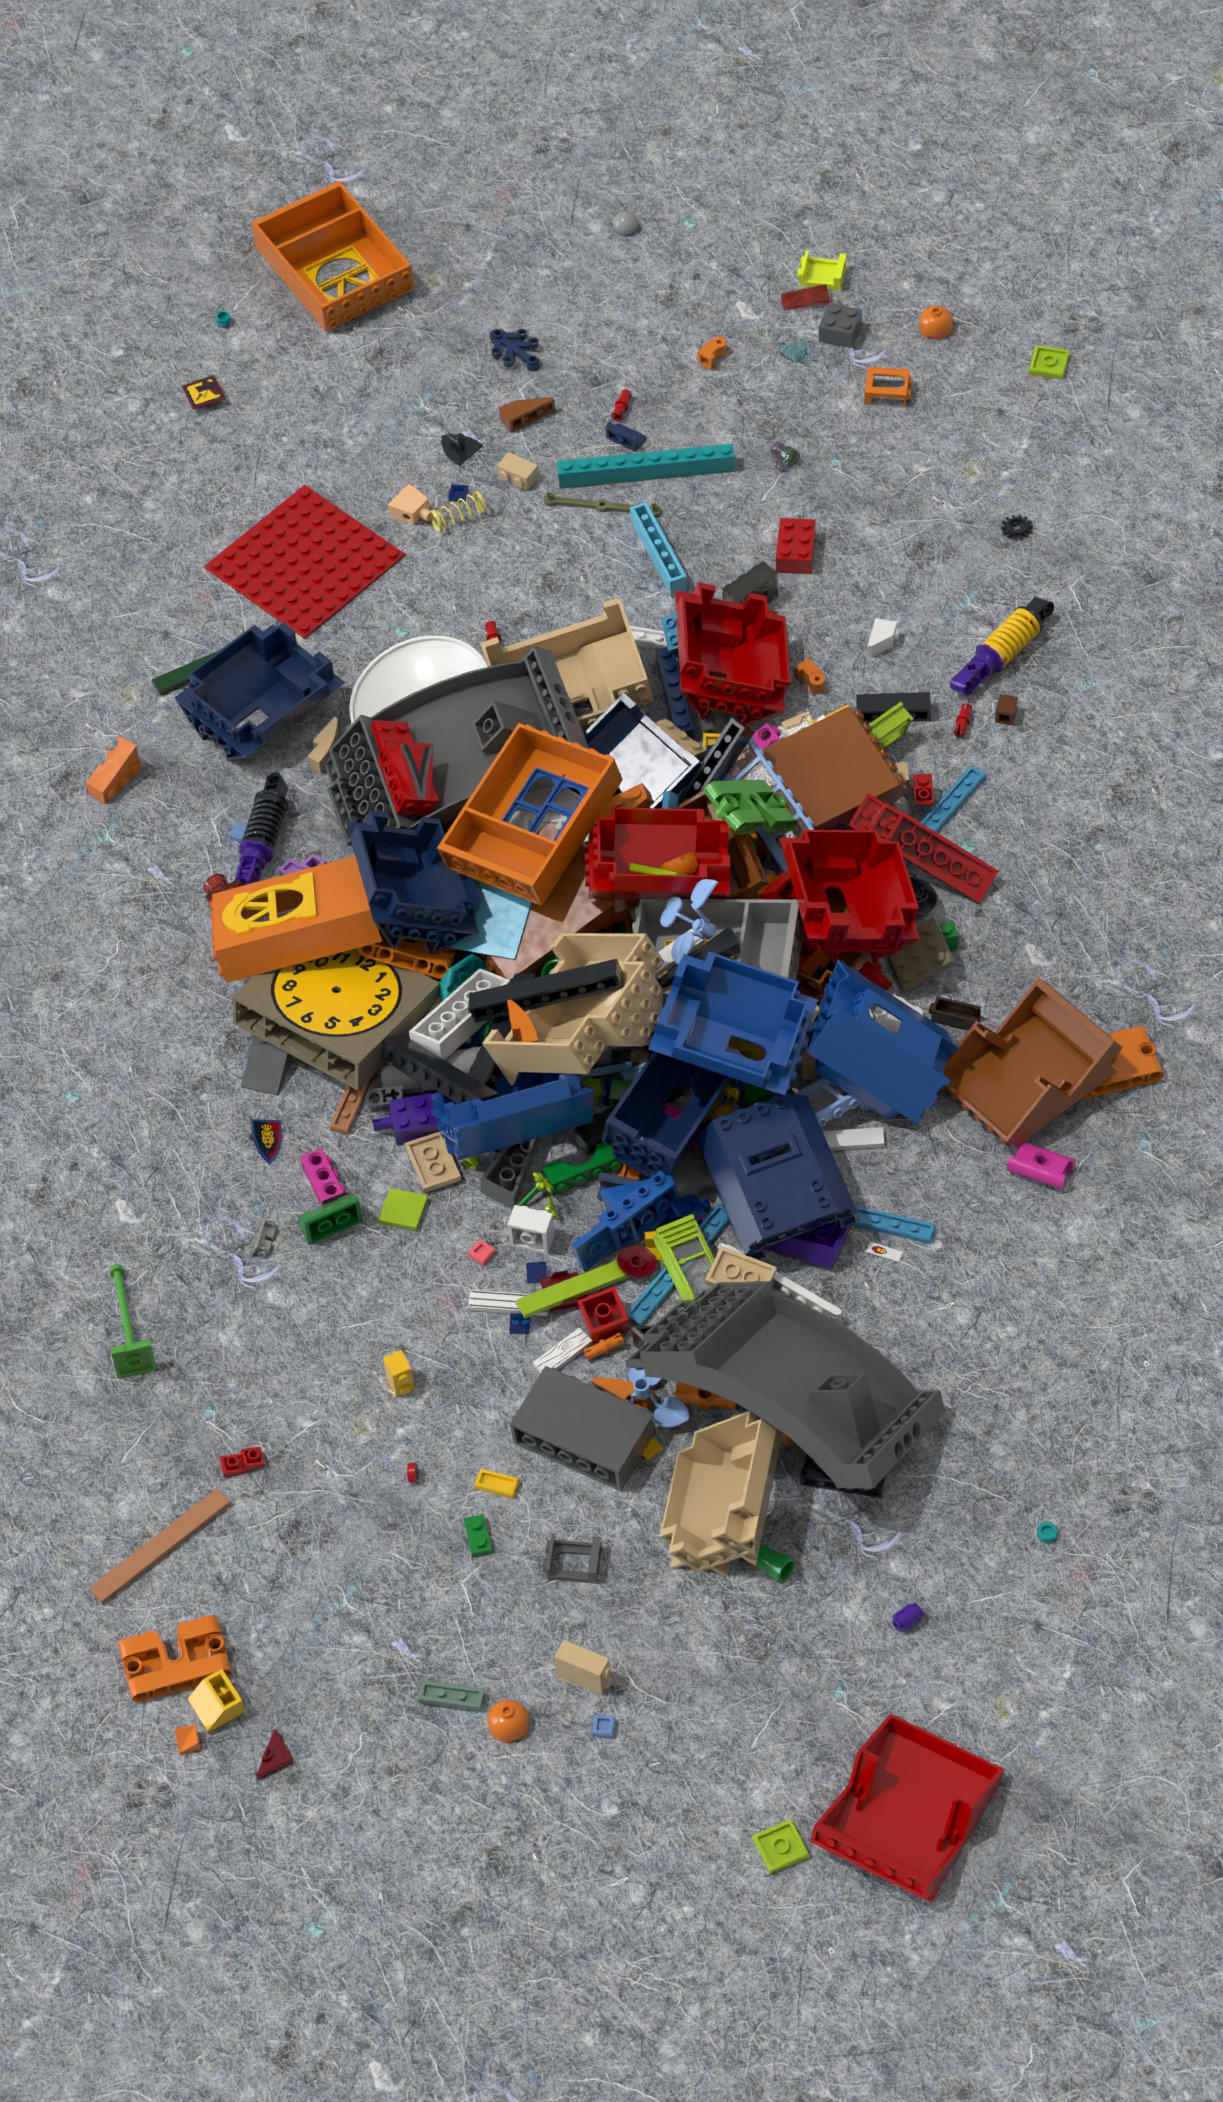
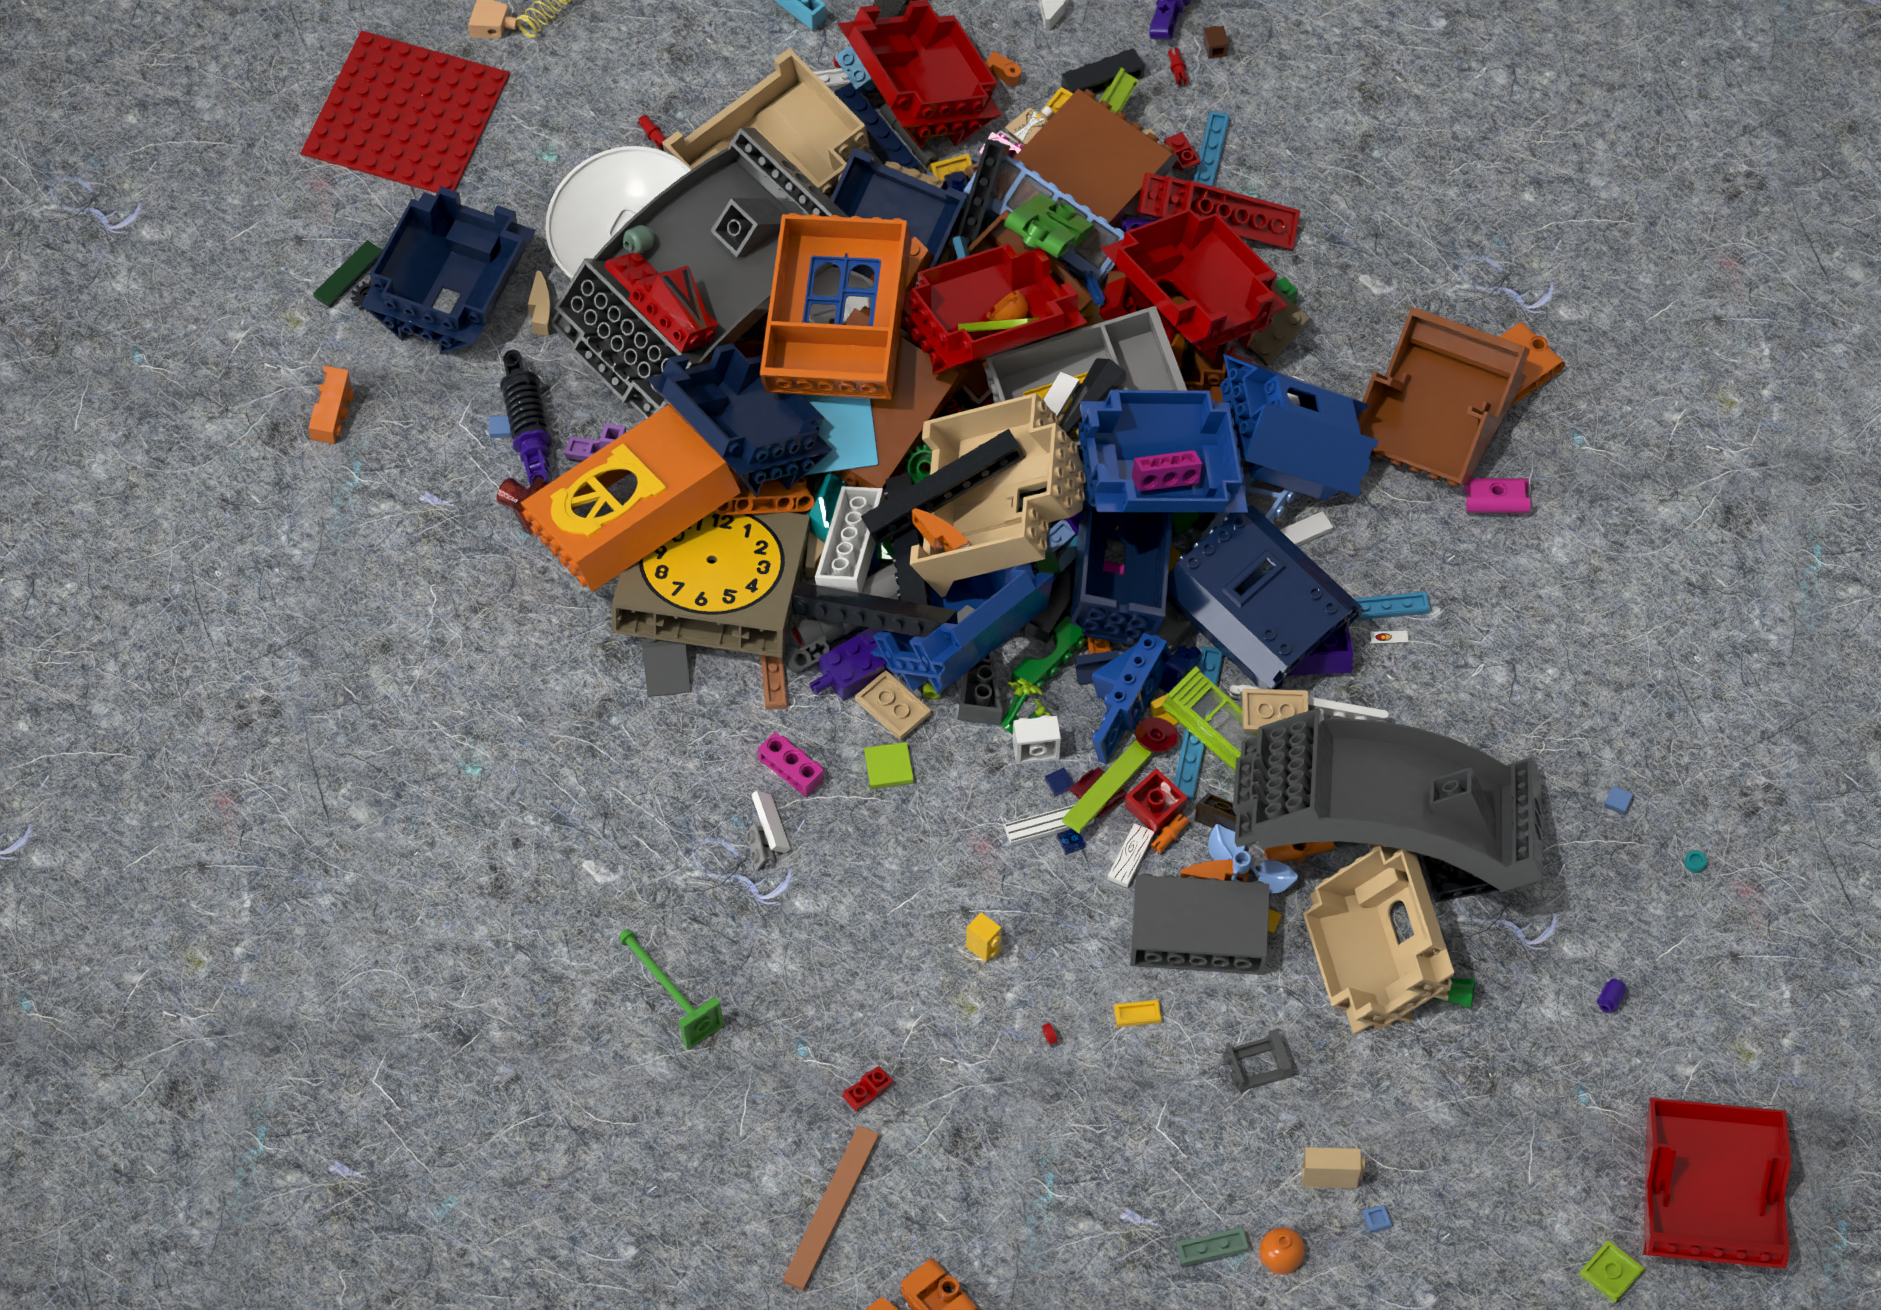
camera: 30 degrees left, 5 degrees up
shield [249,1119,282,1165] -> none
green slope [297,1194,363,1245] -> none
green plate [464,1514,492,1558] -> none
coral tile [468,1239,496,1266] -> none
light blue plant [660,879,719,965] -> none
dark brown window [929,996,981,1030] -> none
none -> sand green head [623,225,655,254]
none -> white tile [751,791,791,853]
none -> blue axle [1083,270,1106,306]
none -> dark pink brick [1132,450,1202,491]
none -> medium blue tile [1604,786,1633,814]

